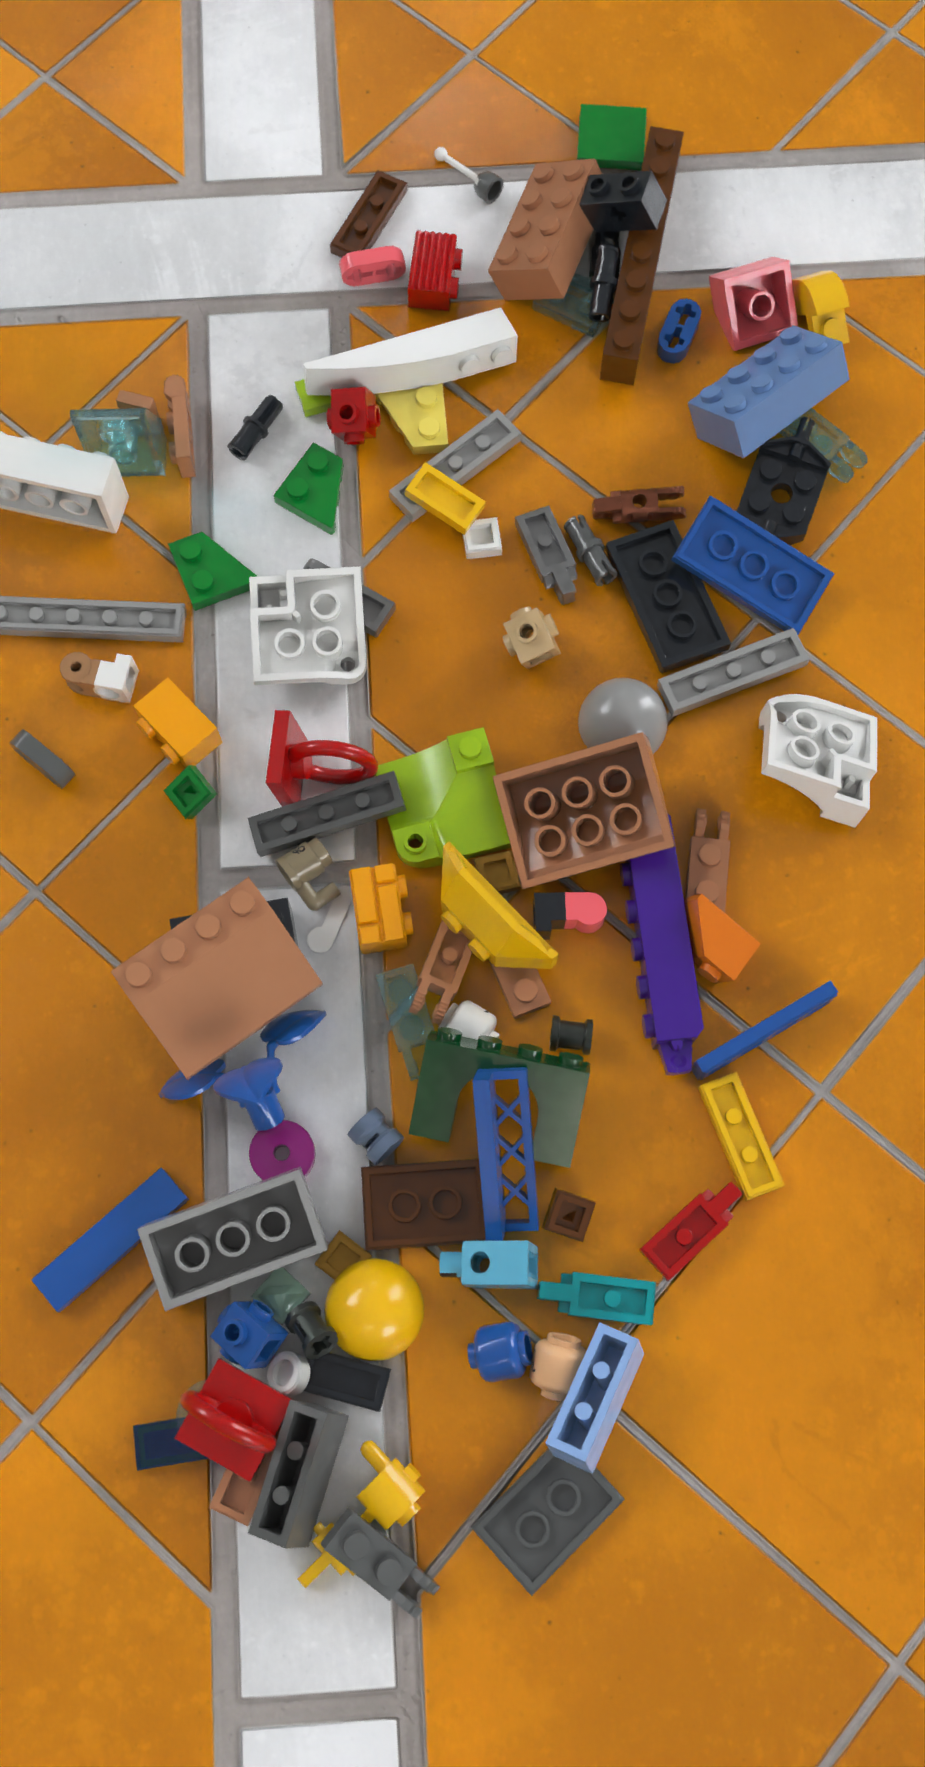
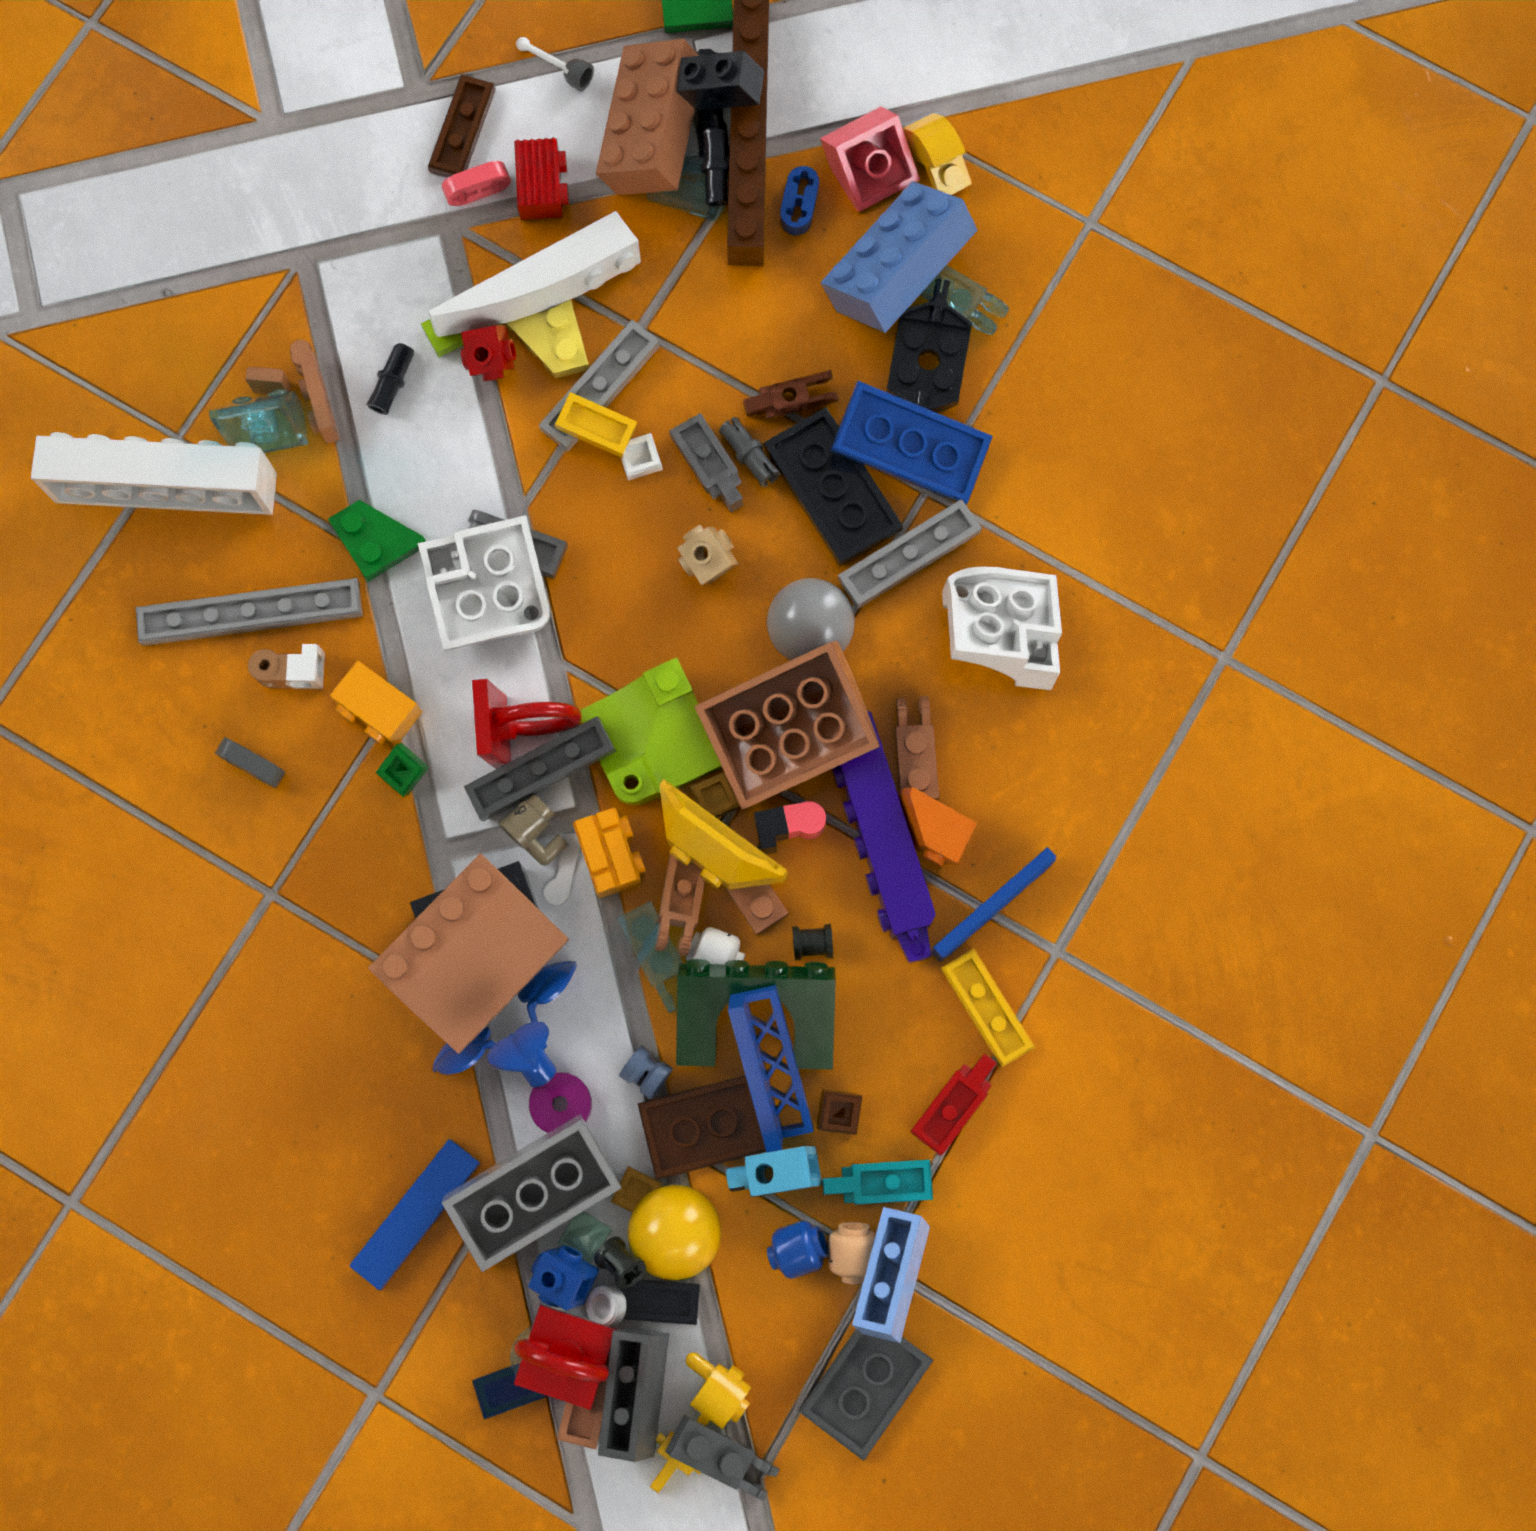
camera: 10 degrees left, 5 degrees up
green wing [273,442,344,535] -> none

